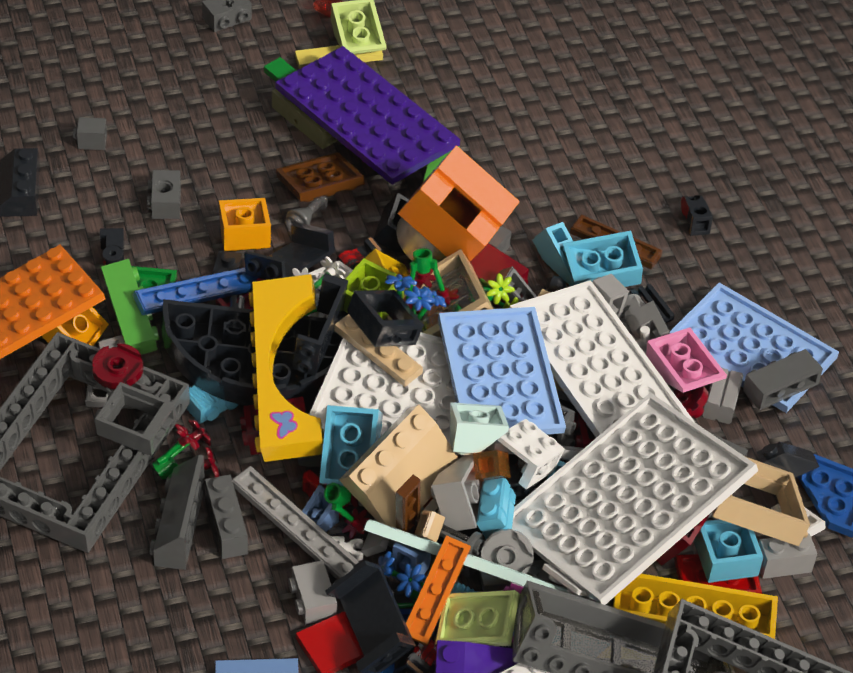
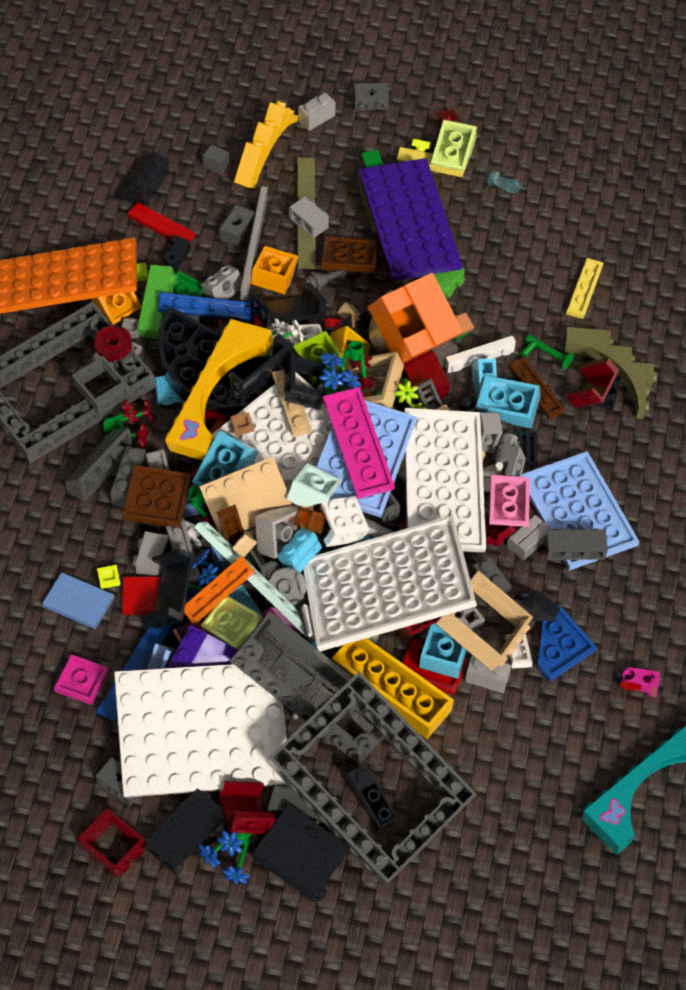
camera: 30 degrees right, 10 degrees up
none -> neon yellow plate [97,565,120,589]
none -> reddish brown plate [123,465,192,529]
none -> red tile [128,202,195,242]
none -> light grey brick [201,265,242,300]
none -> medium nougat plate [231,412,254,436]
none -> yellow arch [234,101,298,188]
none -> light grey tile [240,186,268,301]
none -> light grey brick [289,196,329,238]
none -> light grey brick [298,92,335,131]
none -> olive tile [298,158,316,269]
none -> dark pink plate [323,387,395,499]
none -> tan slope [337,302,361,321]
none -> neon yellow plate [412,139,432,152]
none -> white plate [445,336,516,373]
none -> clear light blue piece [487,171,521,193]
none -> green piece [520,334,574,370]
none -> olive arch [564,327,657,419]
none -> dark red panel [565,358,619,408]
none -> light yellow tile [566,258,603,319]

